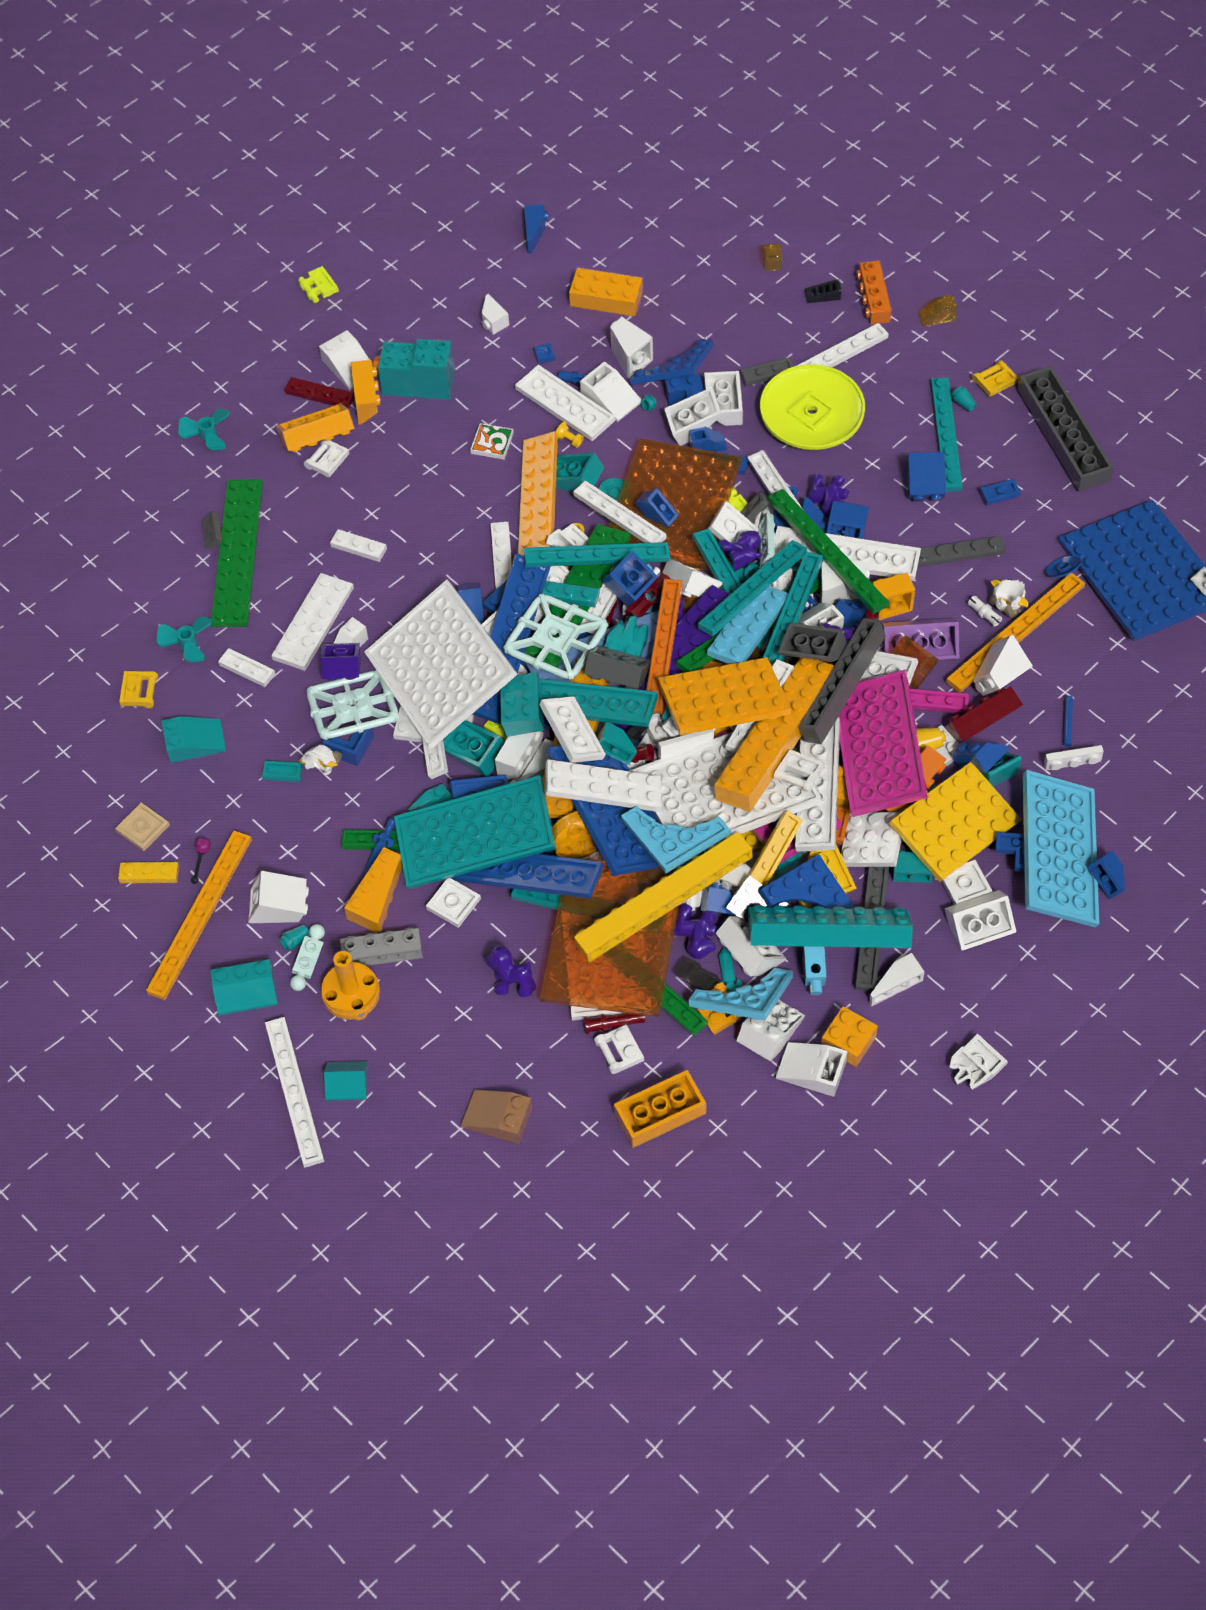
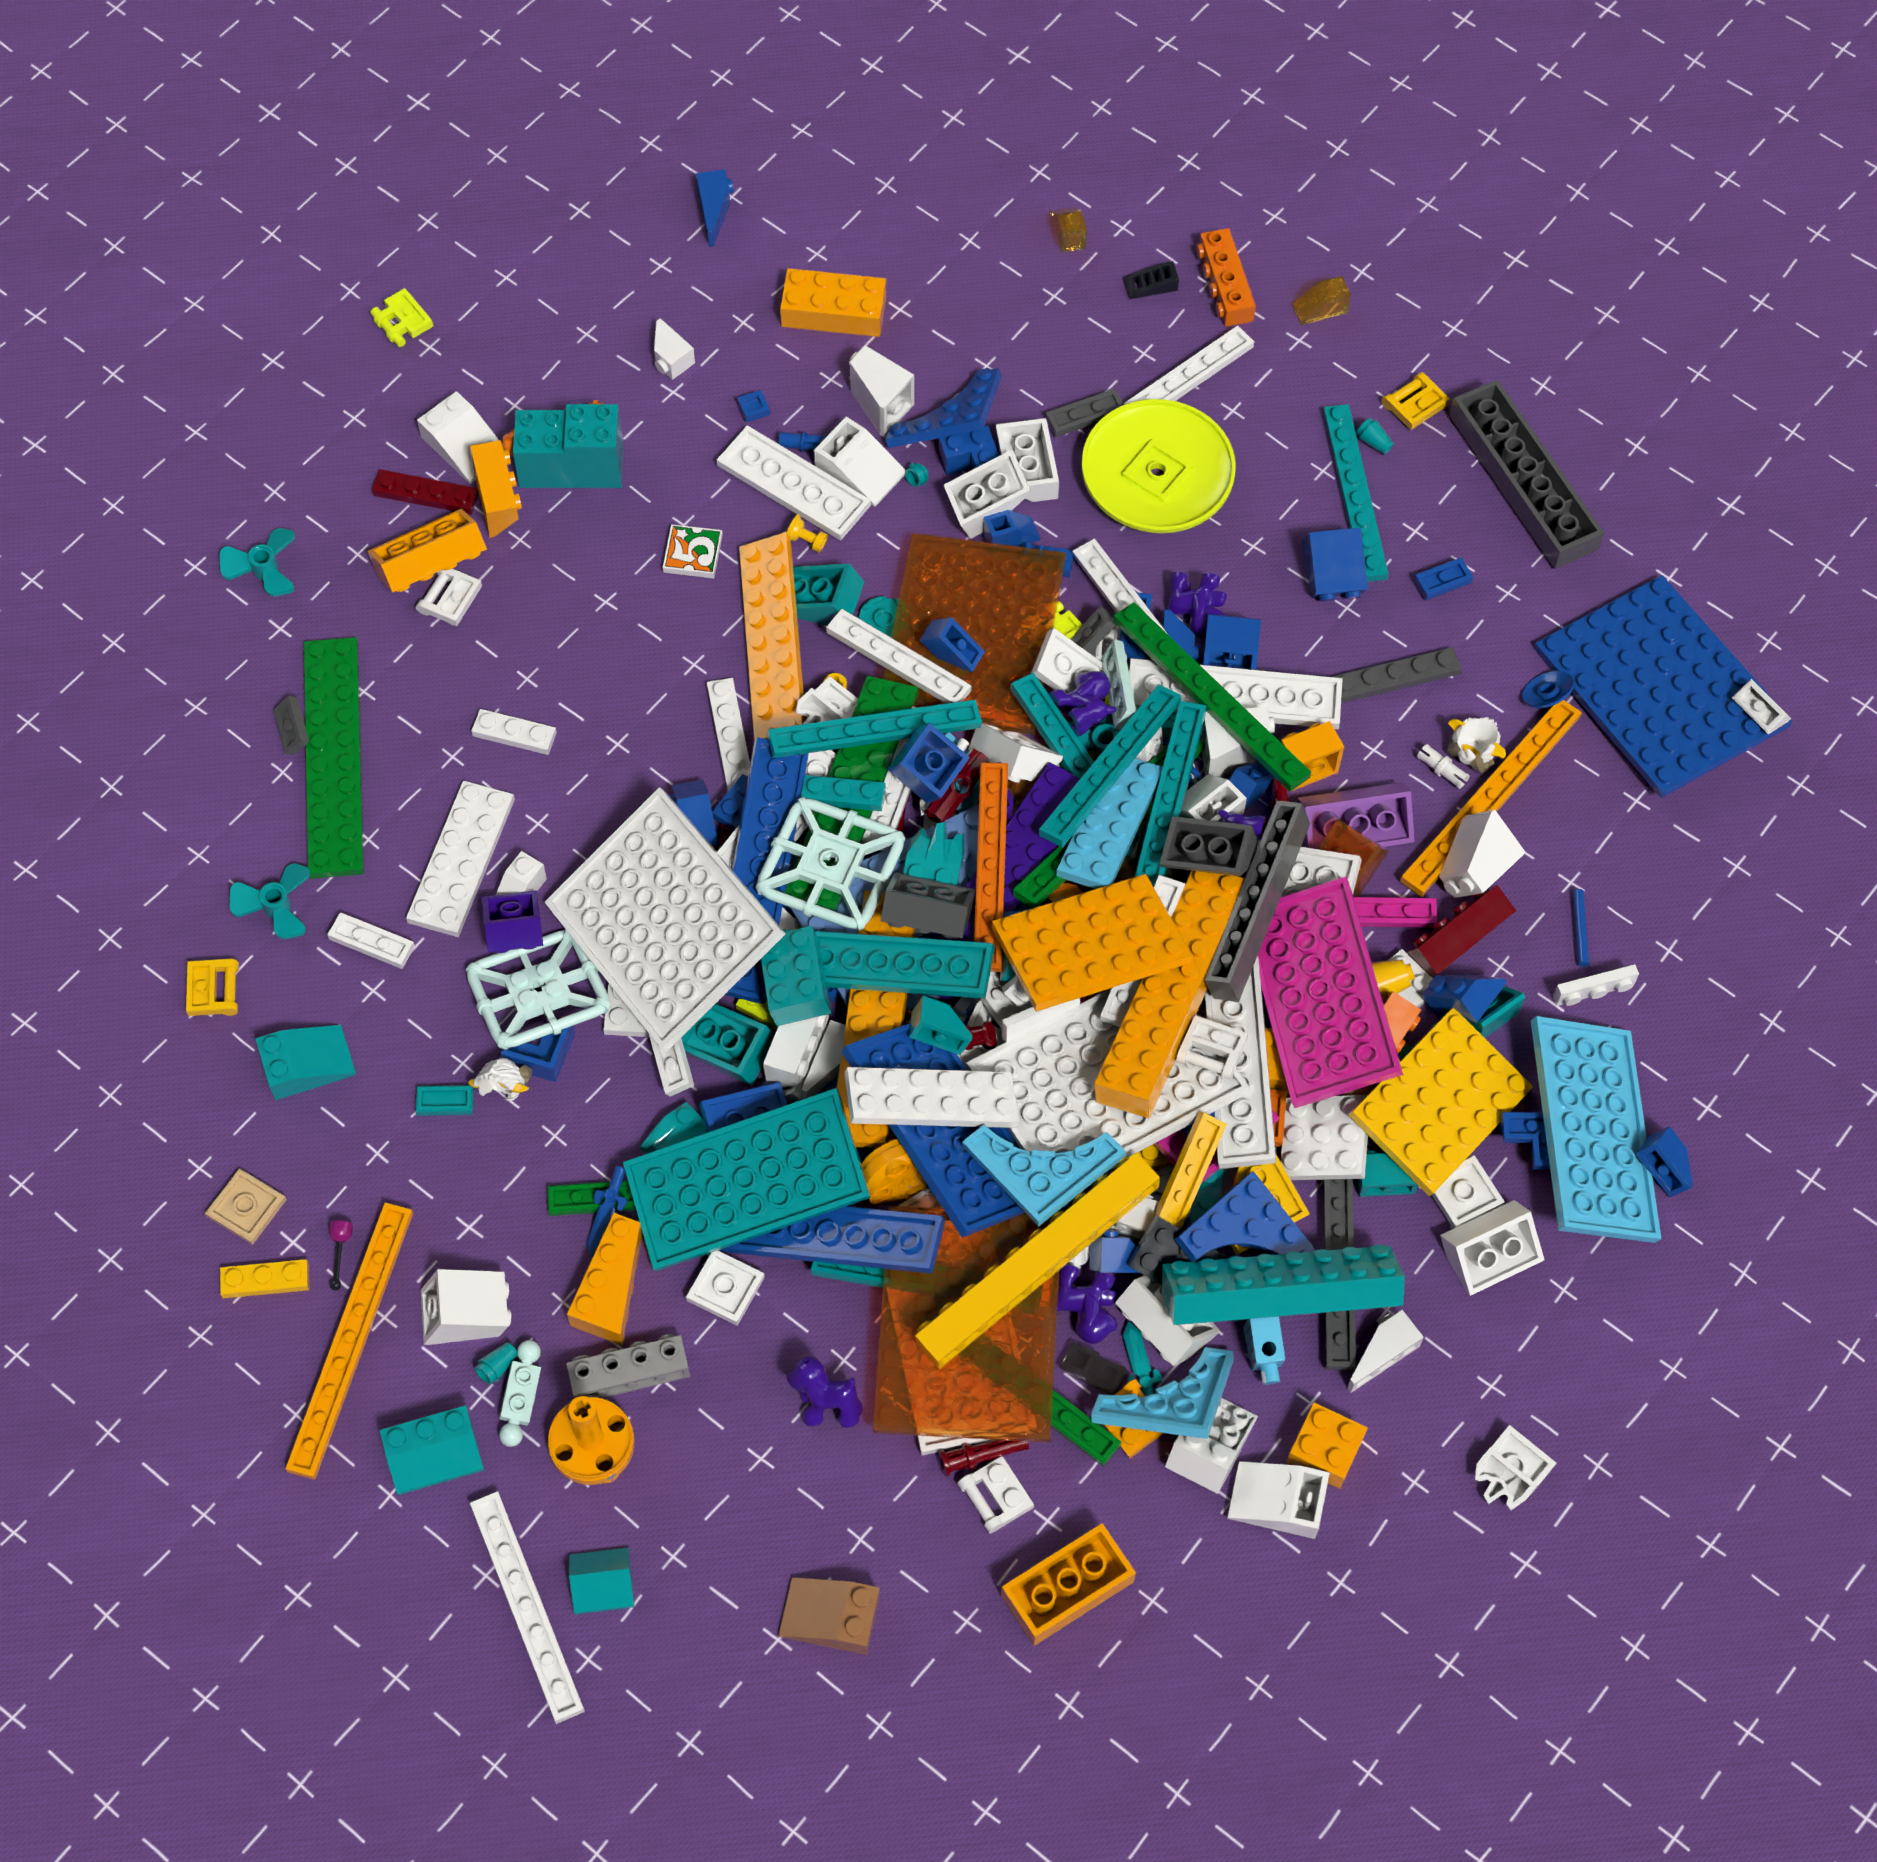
camera: 10 degrees left, 5 degrees up
white plate [539,697,606,763] -> none

